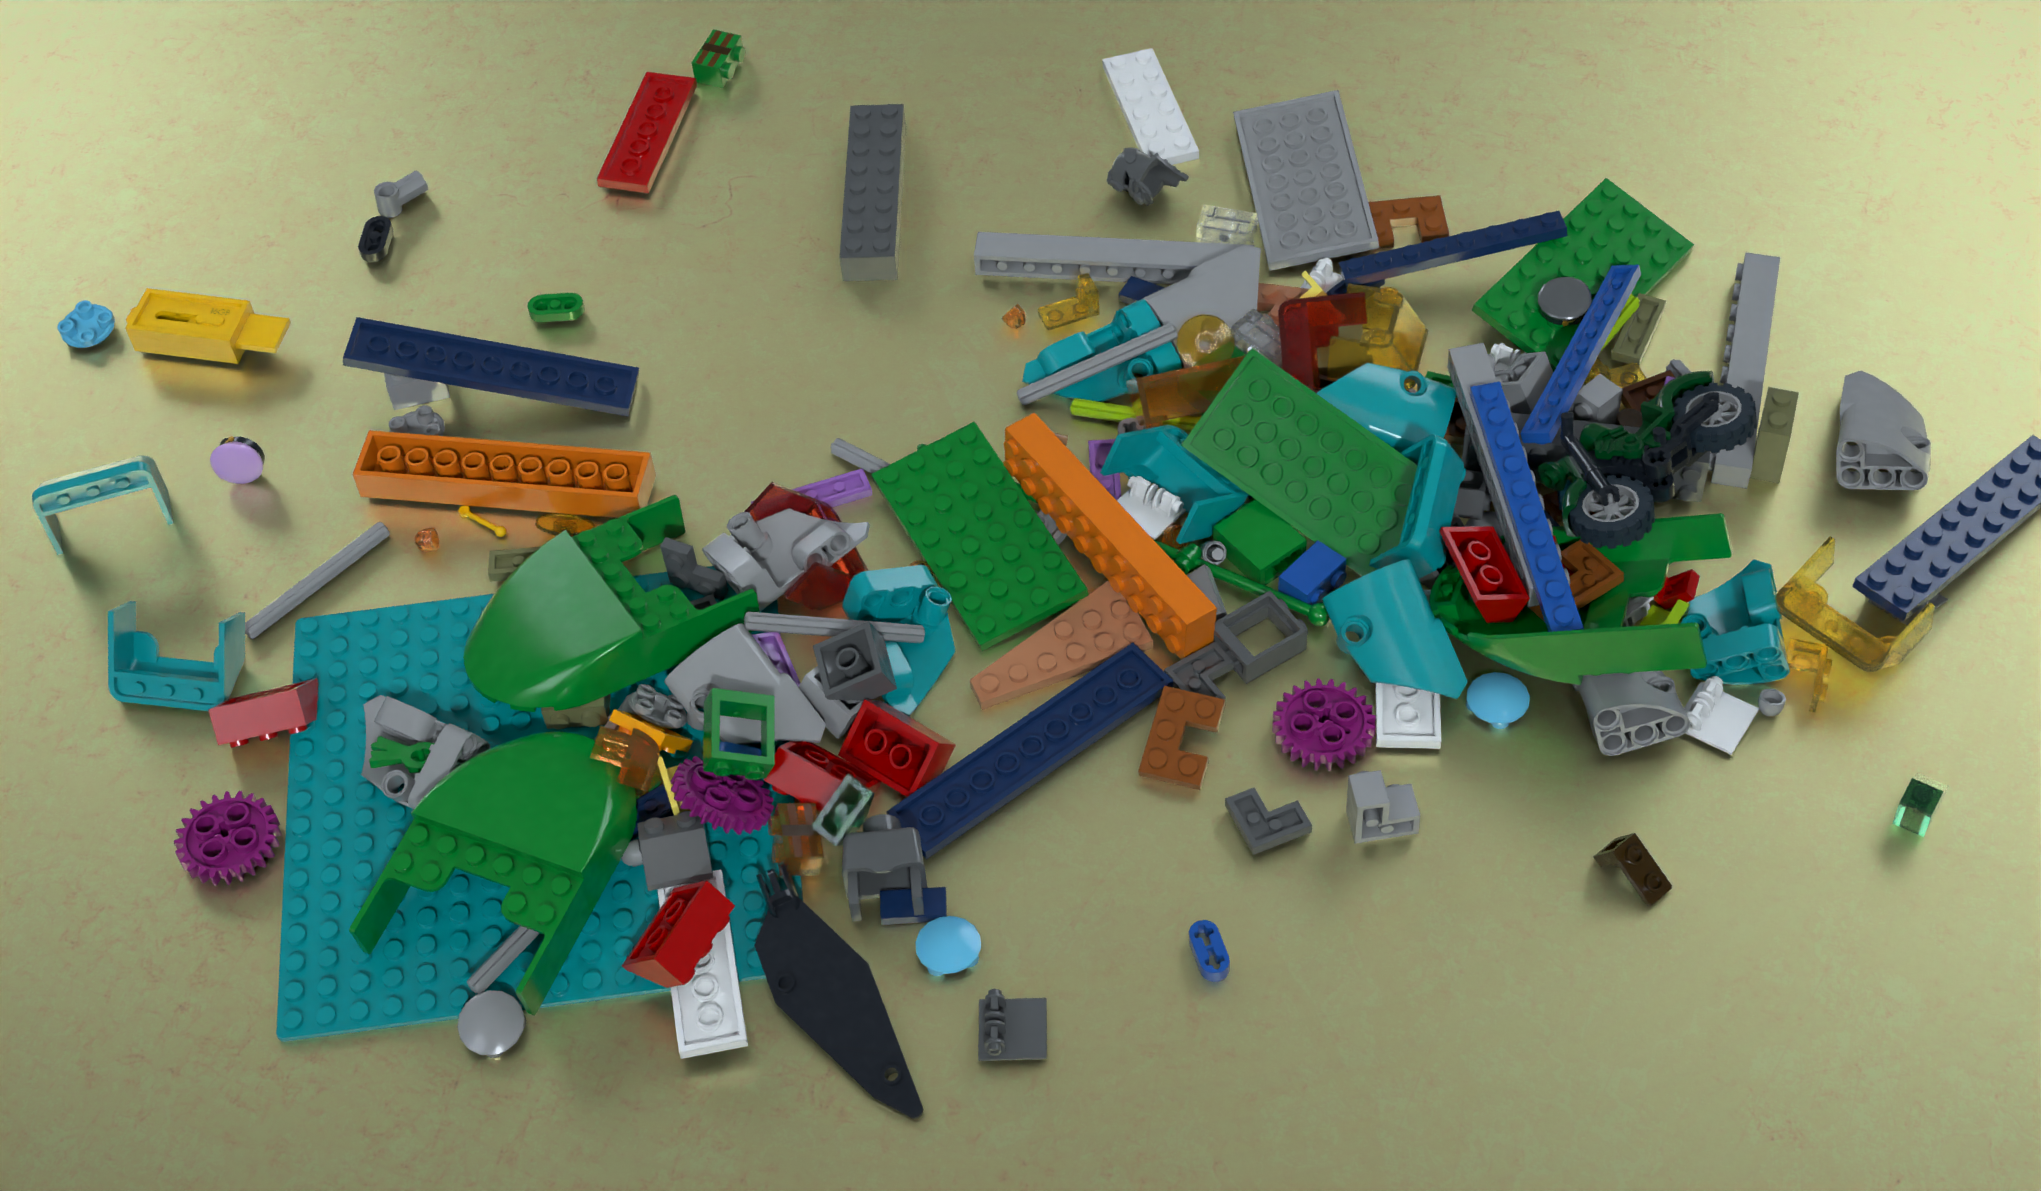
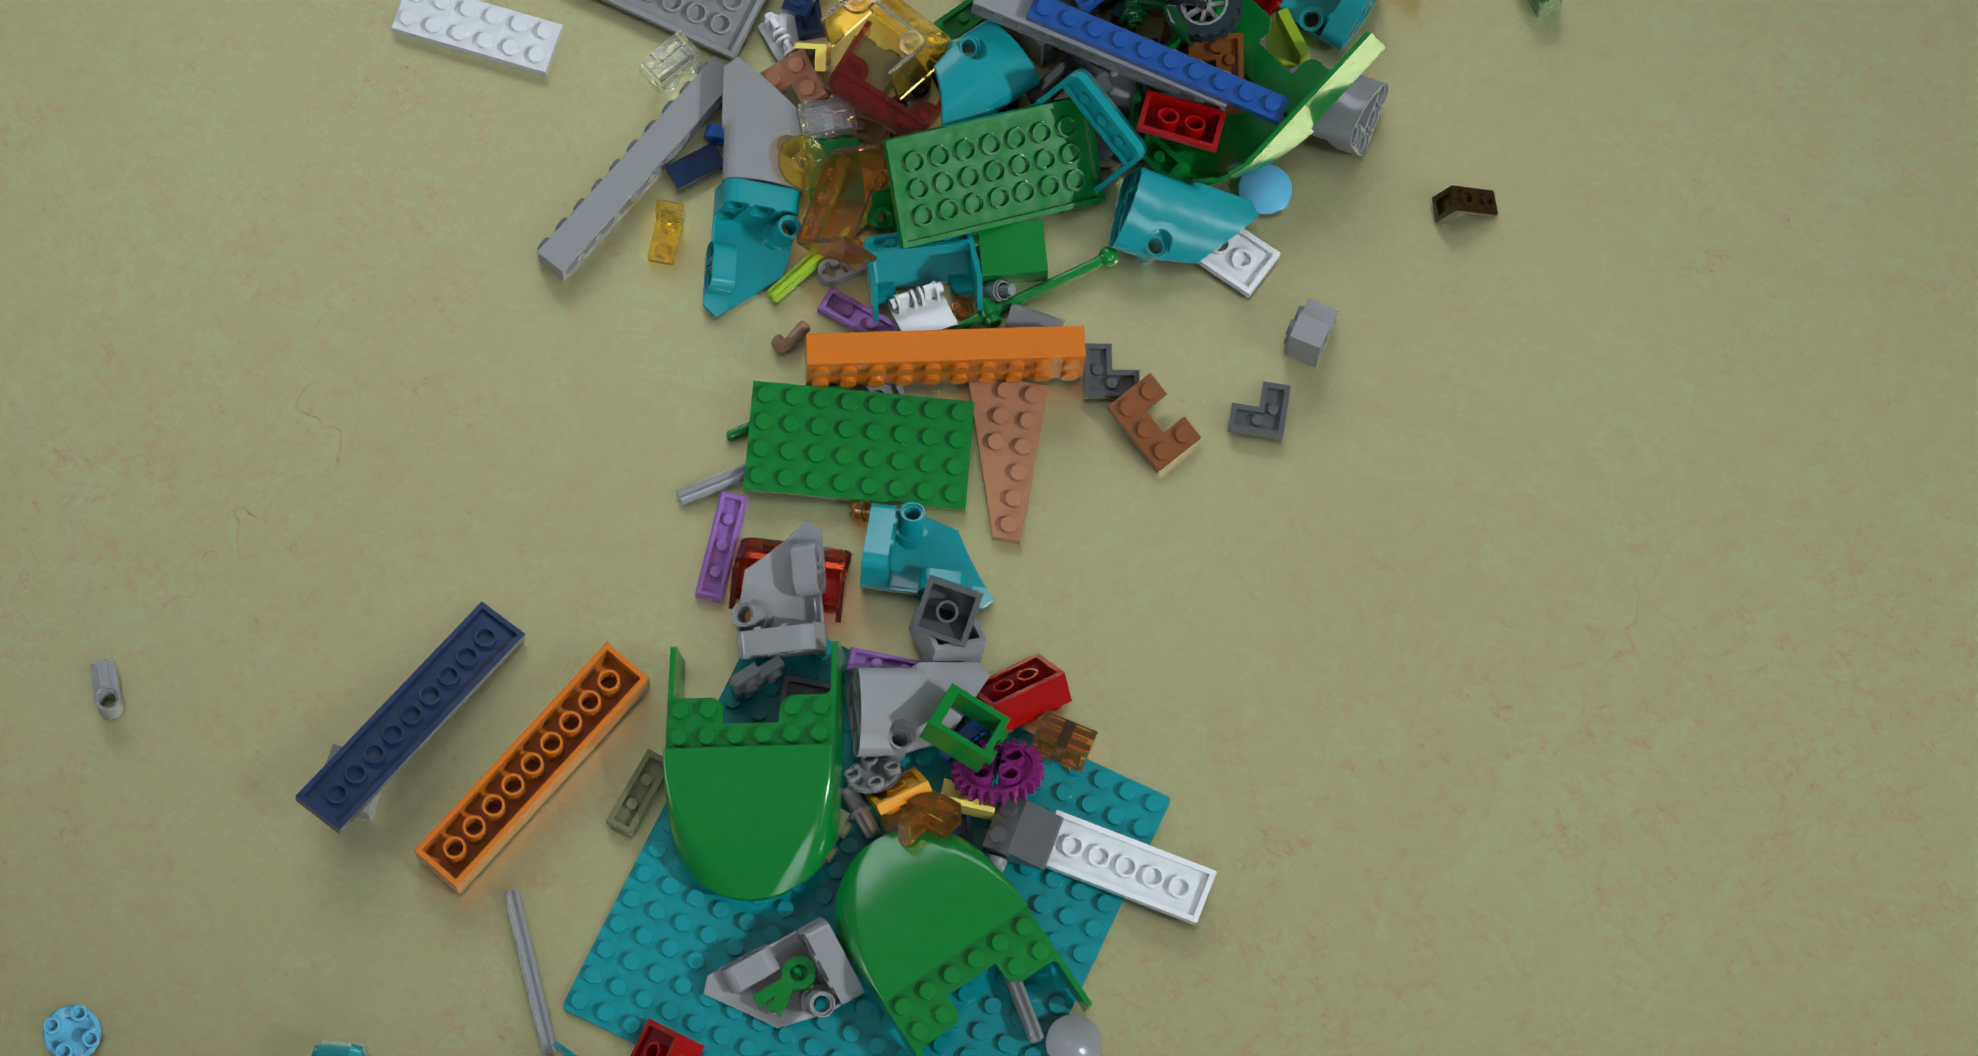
camera: 65 degrees left, 20 degrees up
yellow piece [125,288,291,364] -> none
lavender piece [210,436,265,484] -> none
black plate [358,216,393,262] -> none
light grey dish [389,405,445,436] -> none
clear orange hinge [414,528,439,552] -> none
yellow hinge [458,505,507,537] -> none
green plate [527,293,585,322] -> none
clear yellow dish [535,514,595,537] -> none
red plate [597,72,697,193] -> none
red slope [622,880,735,988] -> none
green brick [691,29,746,88] -> none
light grey axle [744,612,925,643] -> none
black wing [755,863,923,1119] -> none
clear green slope [811,774,875,846] -> none
red slope [838,699,956,797] -> none
dark grey brick [840,104,906,281] -> none
dark grey piece [842,814,928,922] -> none
dark blue tile [880,887,947,925] -> none
dark blue plate [886,643,1173,860] -> none
medium azure dish [915,916,981,976] -> none
dark grey hinge [978,989,1047,1061] -> none
clear orange hinge [1001,304,1026,329] -> none
light grey axle [1017,323,1178,405] -> none
dark grey helmet [1107,148,1189,206] -> none
blue beam [1189,920,1230,982] -> none
dark grey window [1213,591,1308,684] -> none
magenta gear [1272,678,1376,771] -> none
blue brick [1278,540,1347,605] -> none
white hinge [1684,676,1759,755] -> none
light grey hinge [1758,689,1786,716] -> none

